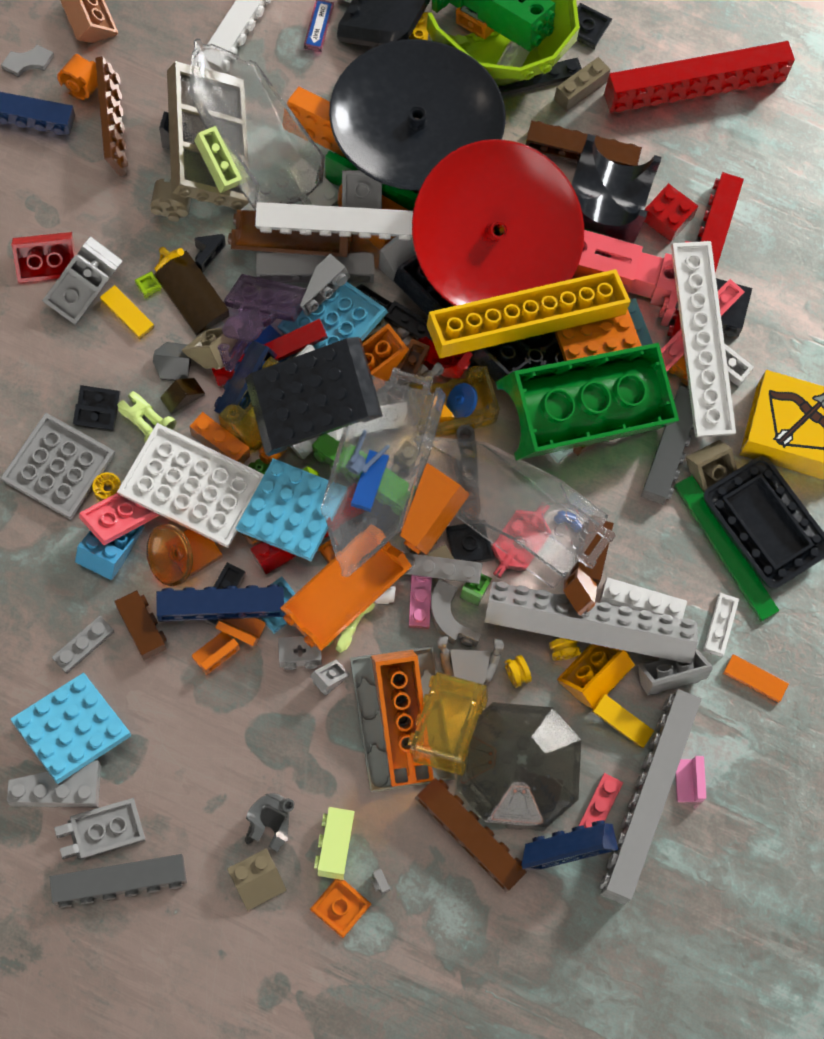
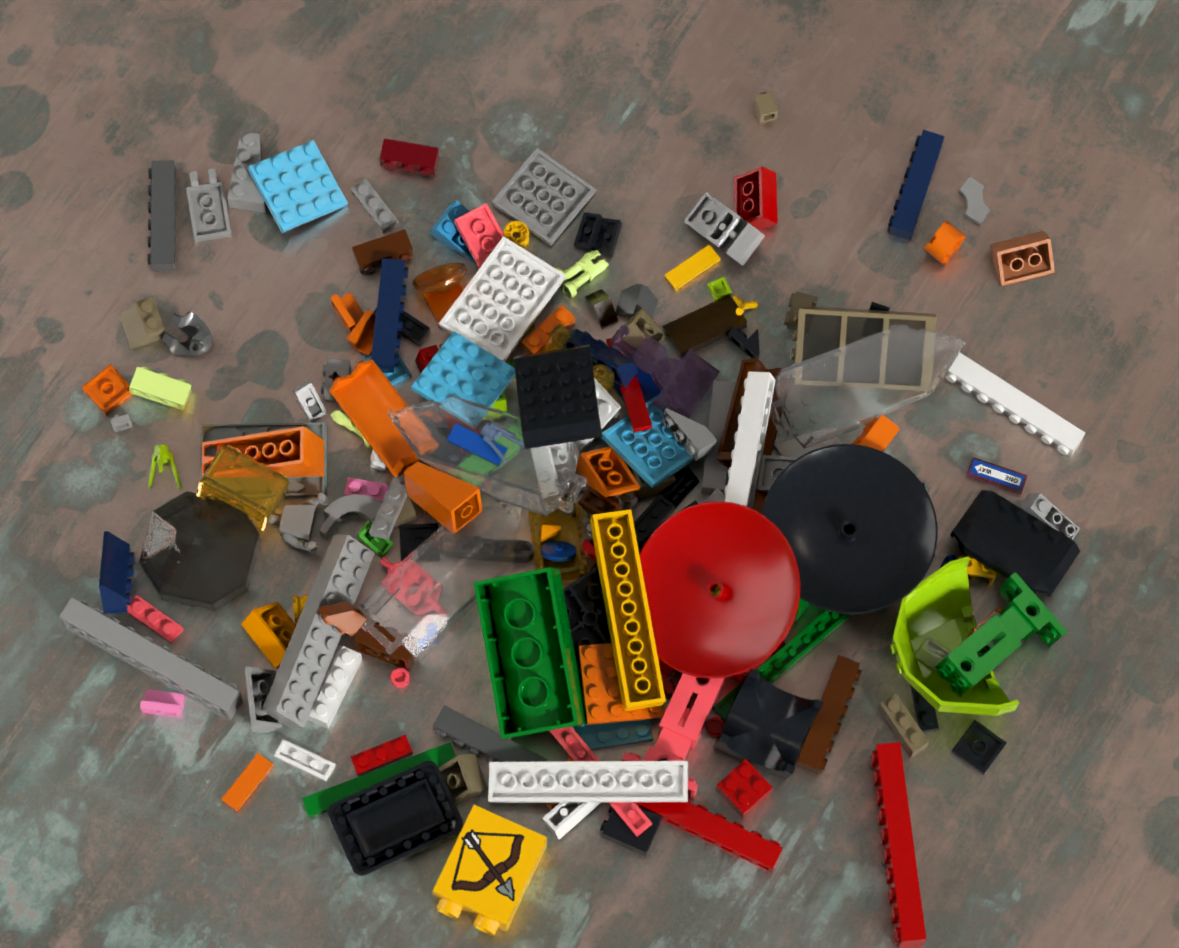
camera: 105 degrees right, 0 degrees up
reddish brown plate [95,56,128,176] -> none
yellowish green brick [194,126,242,193] -> none
reddish brown brick [415,778,527,892] -> none
yellow wheel [504,655,532,688] -> none
yellow tile [591,694,654,748] -> none
none -> lime plant [148,444,182,489]
none -> red plate [350,734,413,776]
none -> dark red brick [380,138,439,176]
none -> coral tile [390,667,410,688]

